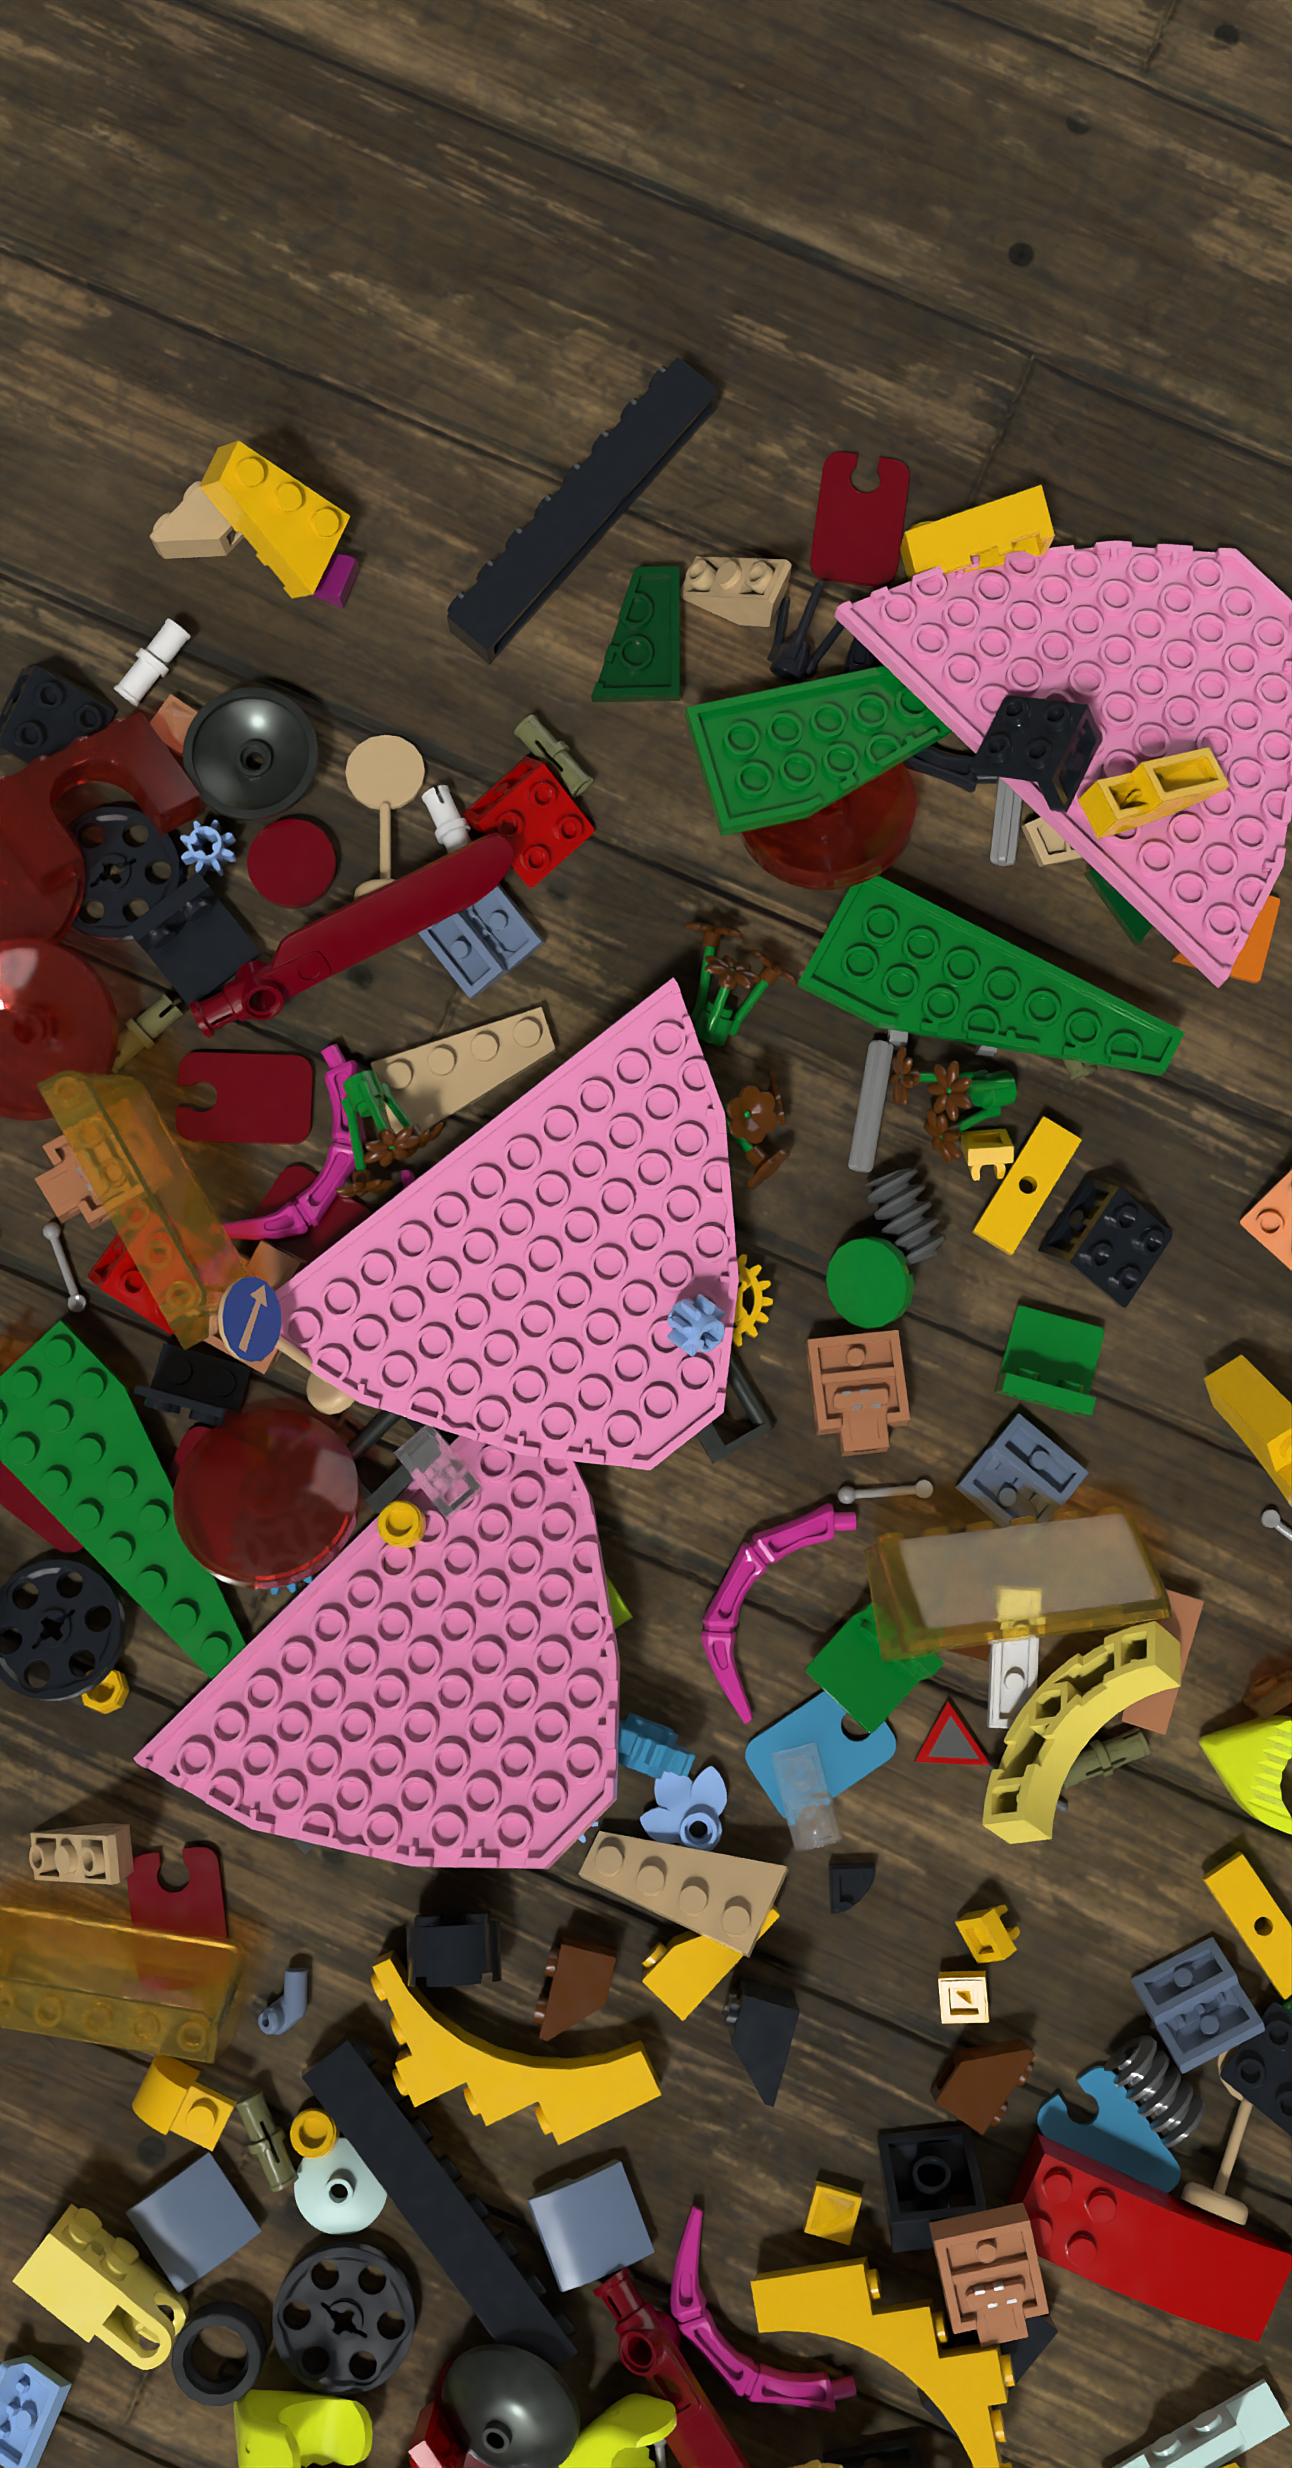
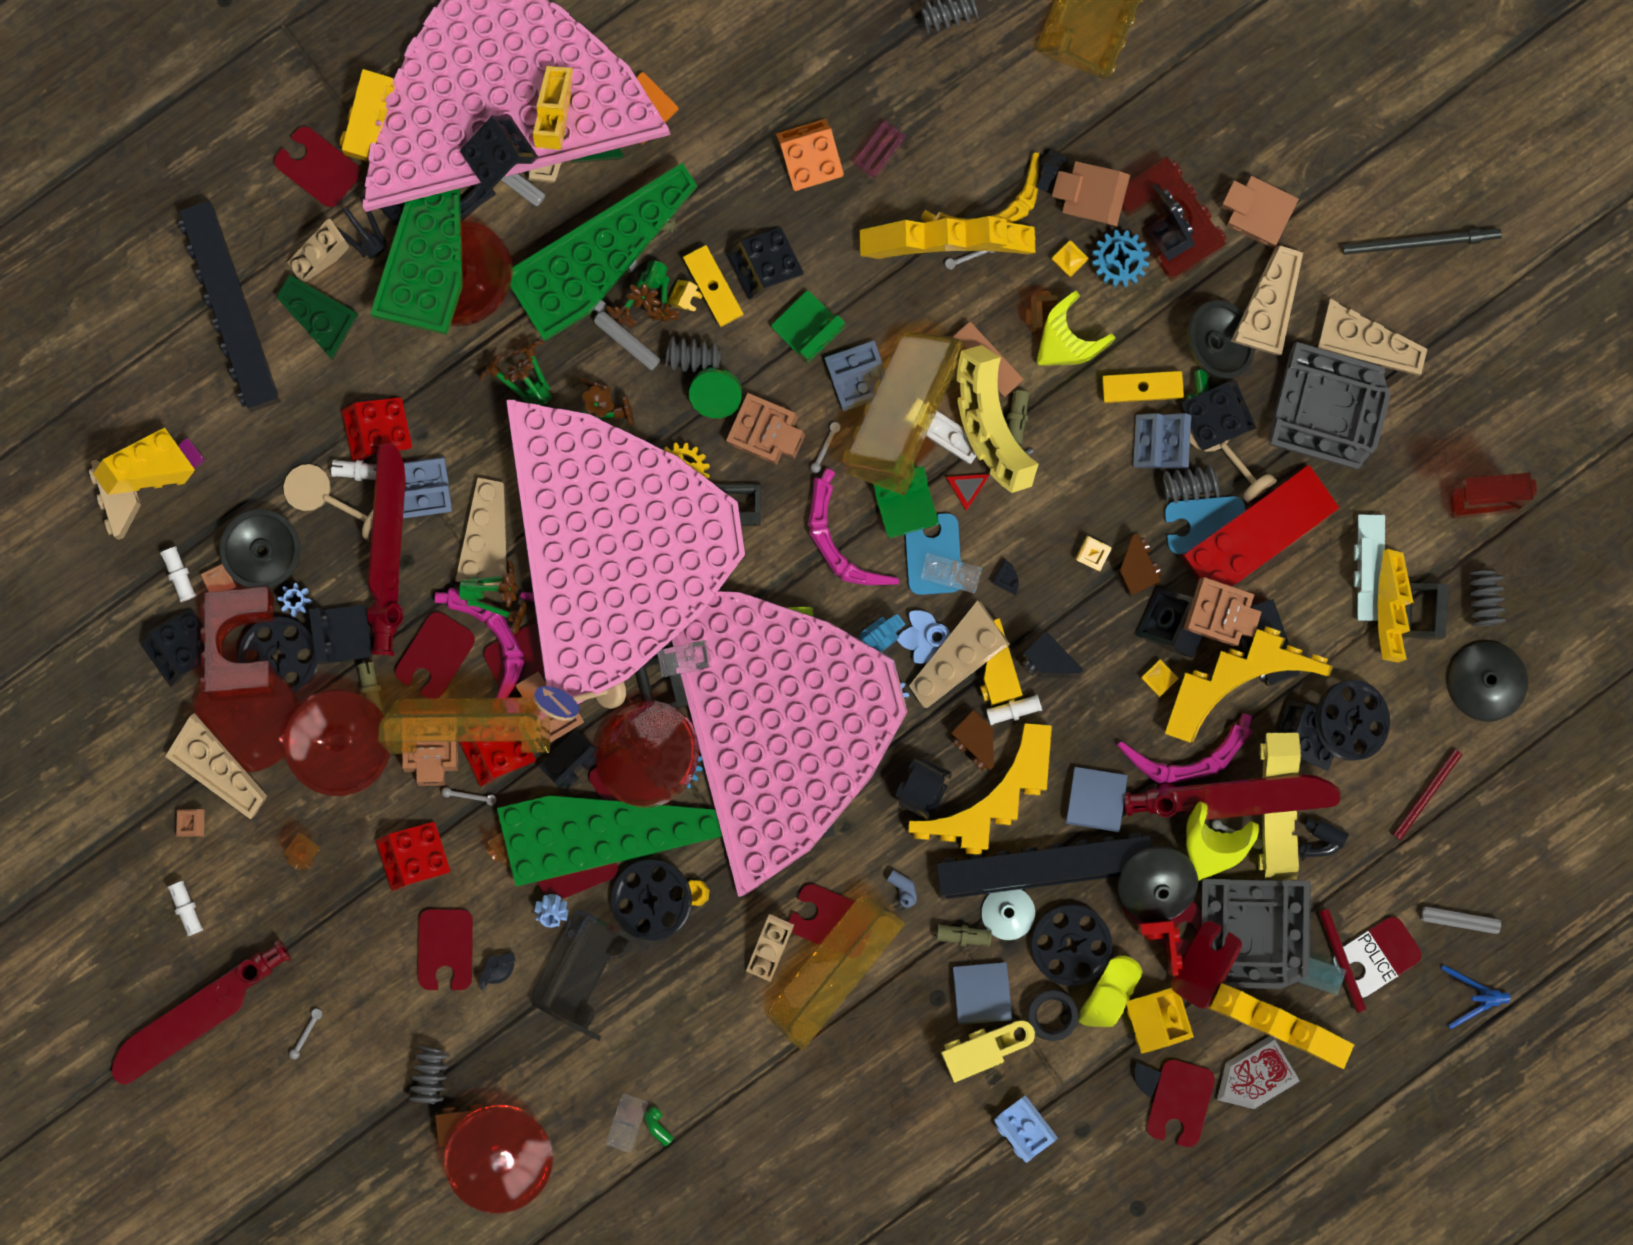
camera: 55 degrees left, 0 degrees up
yellow brick [132,2051,237,2151] -> none
dark red tile [246,818,338,909] -> none
yellow tile [290,2108,340,2158] -> none
yellow tile [377,1500,426,1549] -> none
olive pin [514,714,594,799] -> none
light blue gear [667,1294,725,1357] -> none
yellow tile [955,1905,1020,1964] -> none
none -> white pin [986,694,1042,725]

